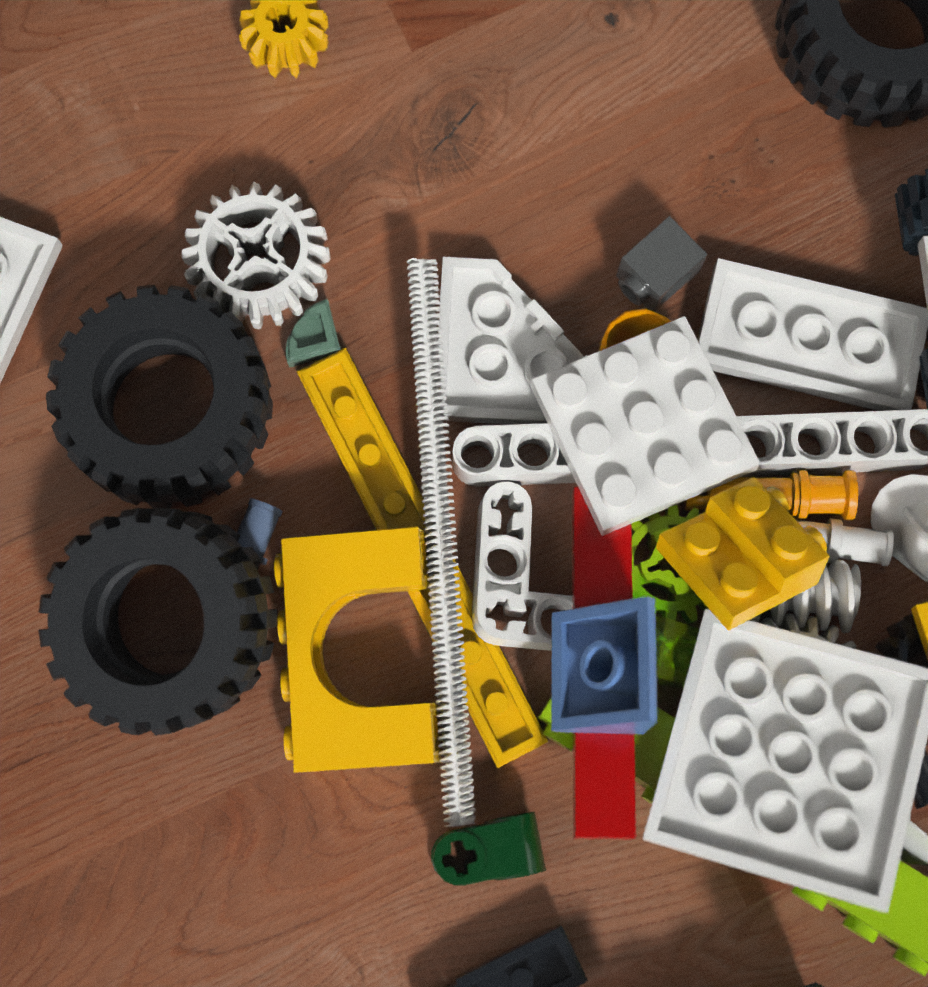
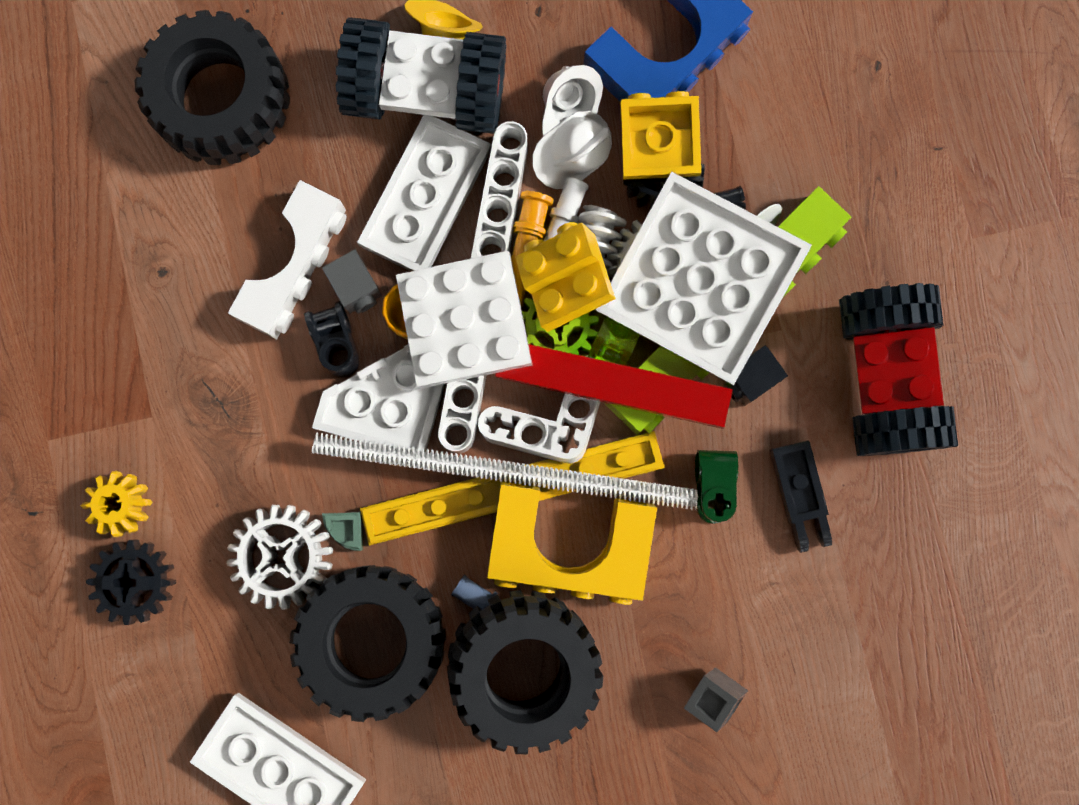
camera: 75 degrees left, 5 degrees up
medium blue slope [552,596,657,734] -> none
none -> black gear [86,540,176,625]
none -> white arch [228,180,347,340]
none -> black piece [304,301,360,378]
none -> dark grey brick [684,667,748,732]
none -> black brick [723,345,788,406]

